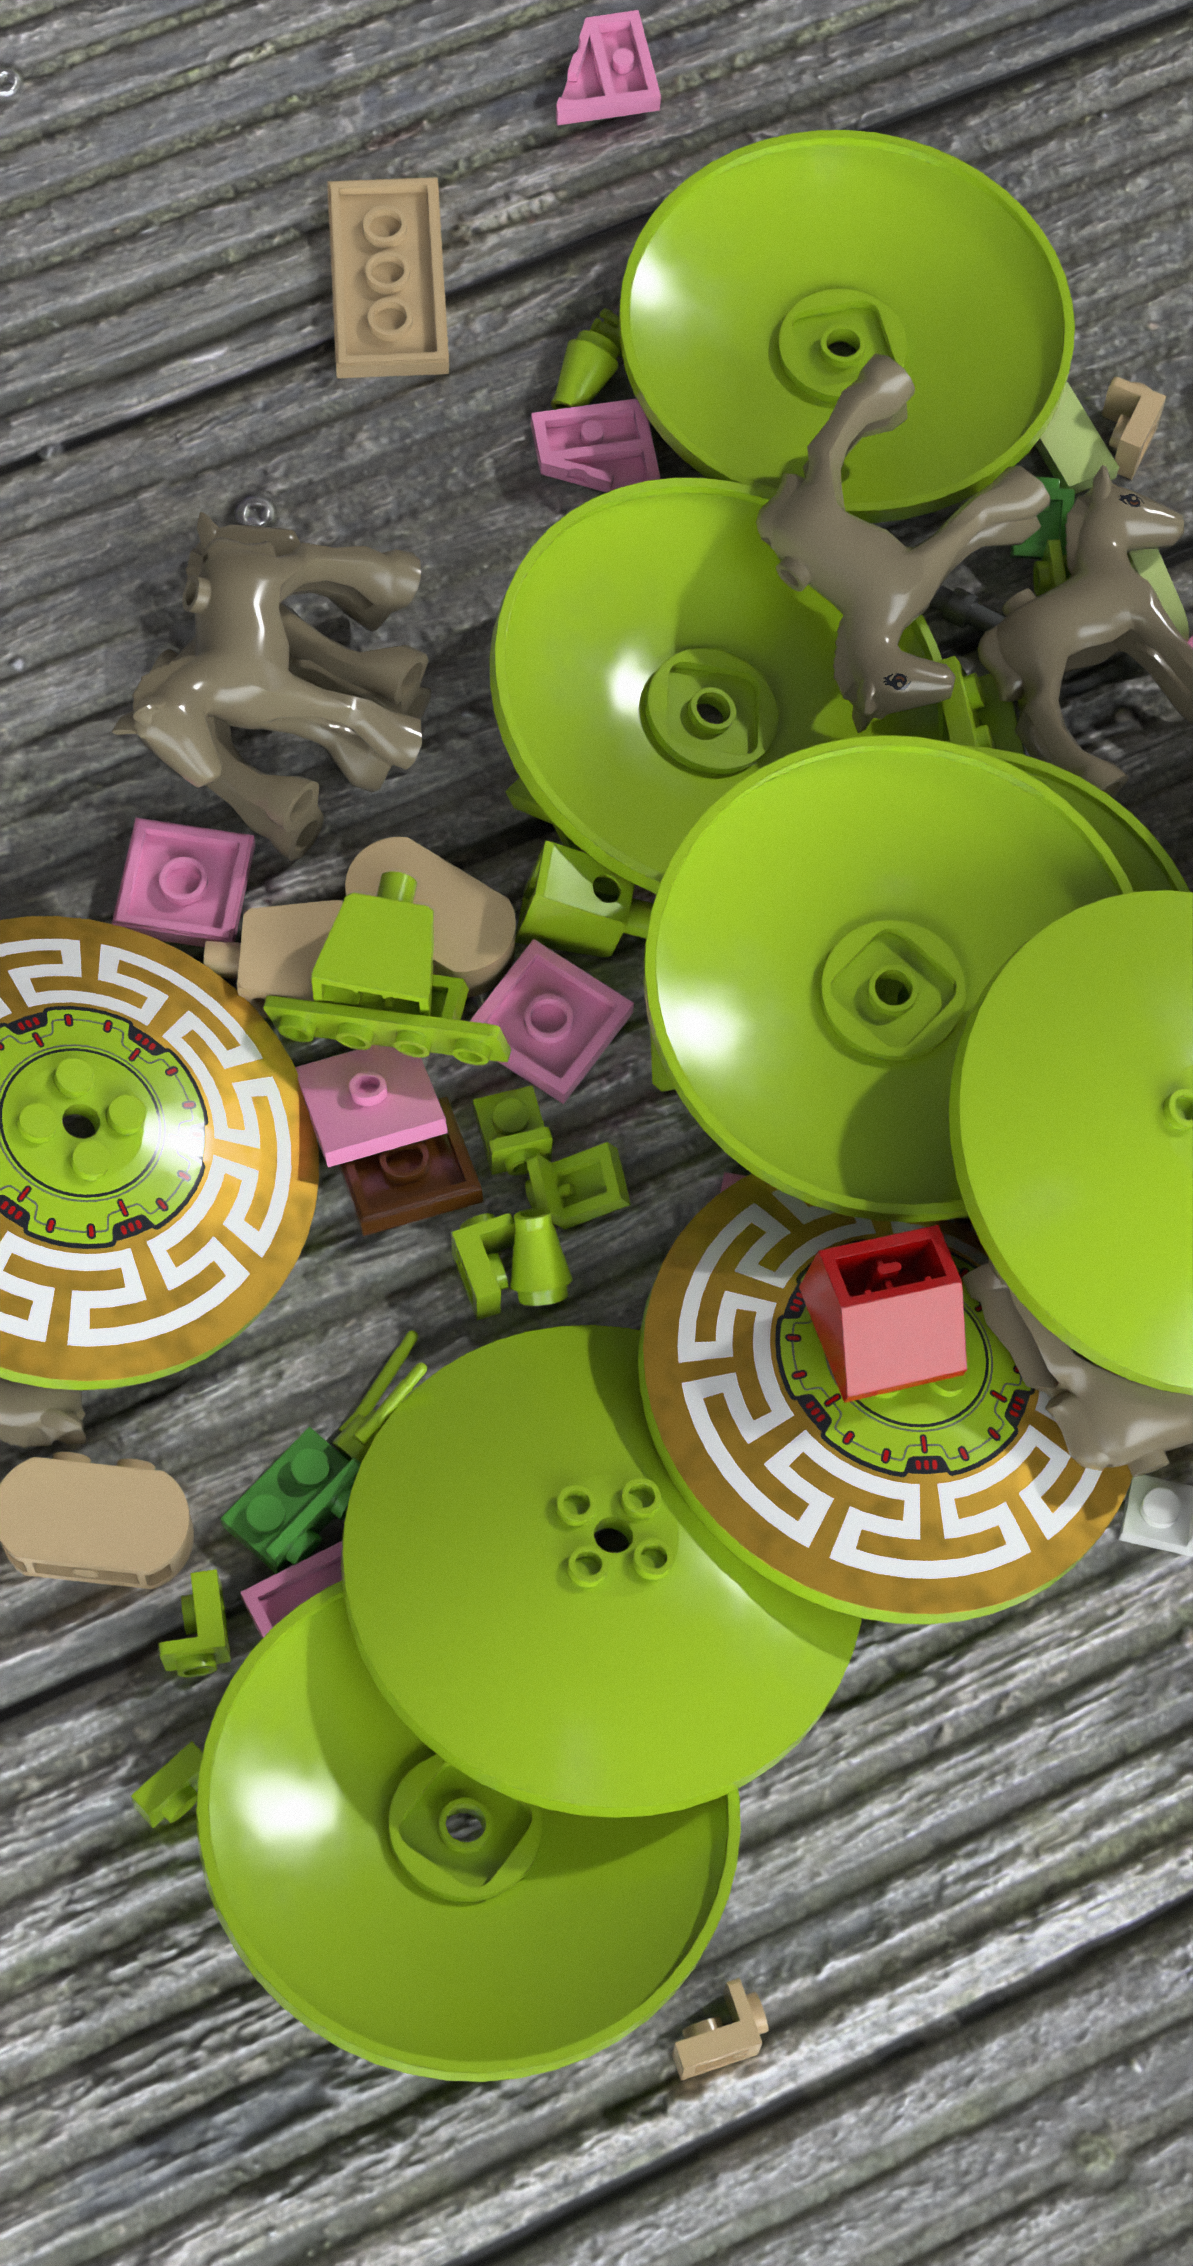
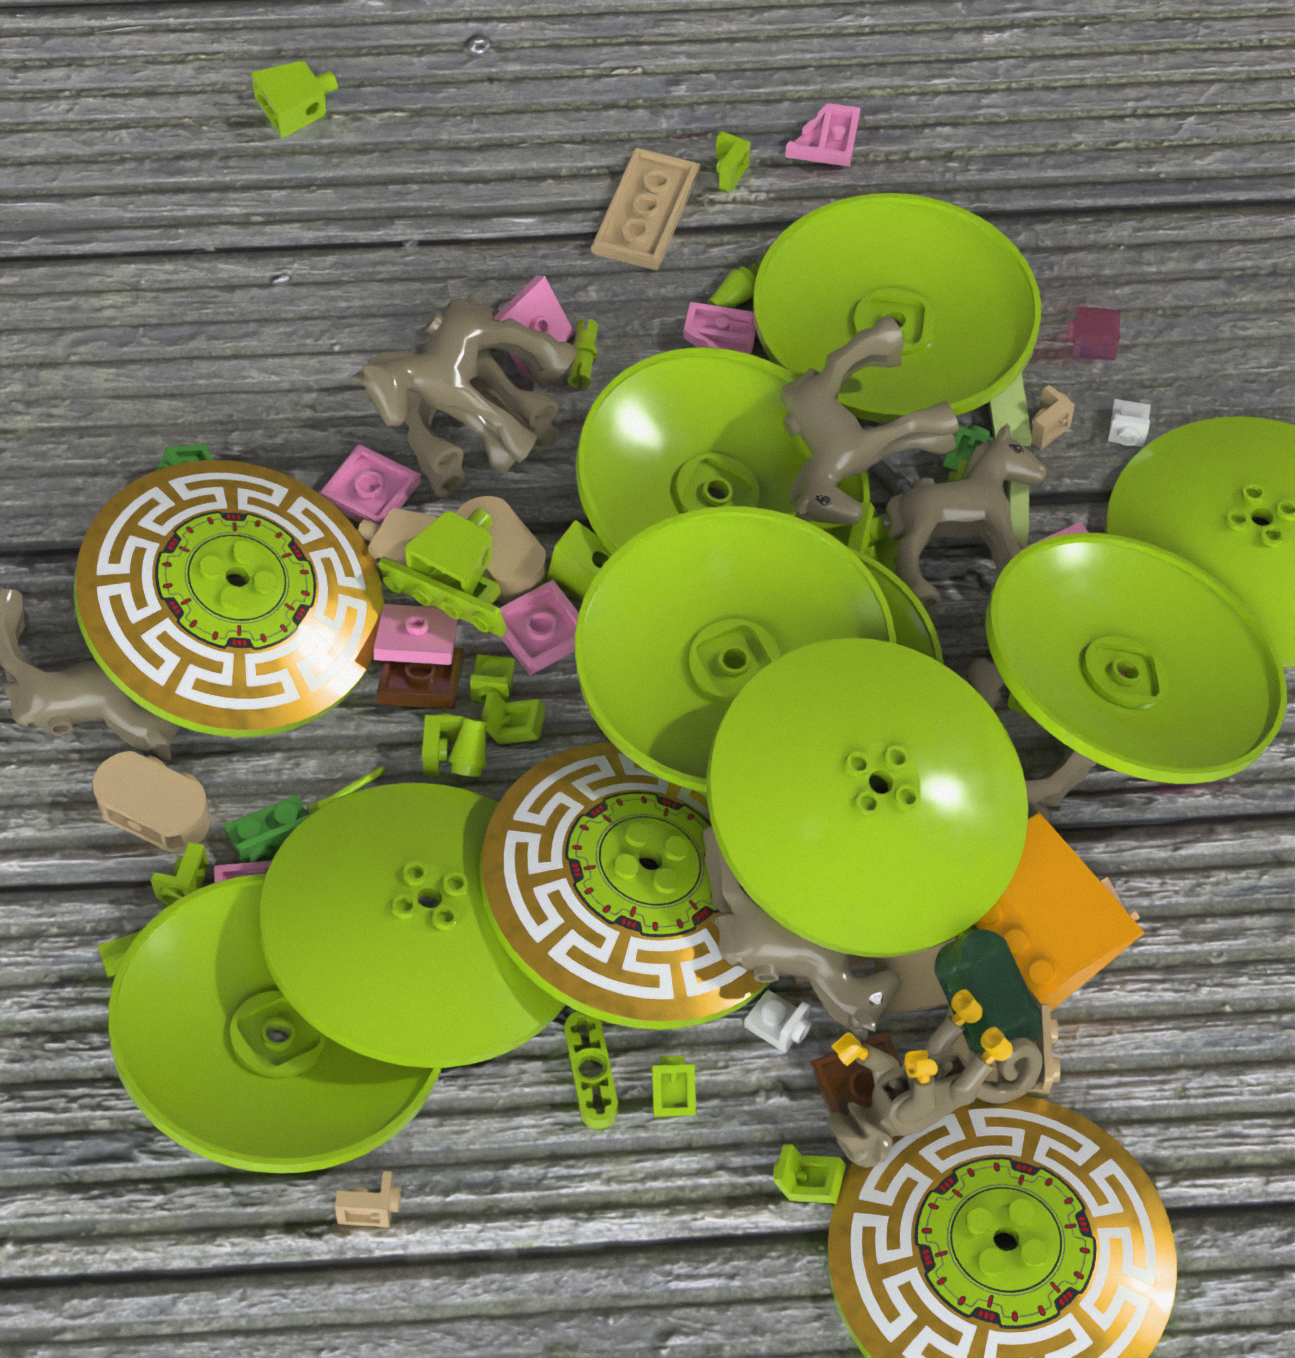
camera: 25 degrees right, 10 degrees down
slope [799,1225,967,1403] -> none
none -> bright pink plate [492,275,575,378]
none -> lime beam [564,1011,618,1129]
none -> lime pin [568,319,599,389]
none -> lime bracket [650,1055,696,1117]
none -> lime bracket [716,131,751,193]
none -> clear pink brick [1066,307,1120,361]

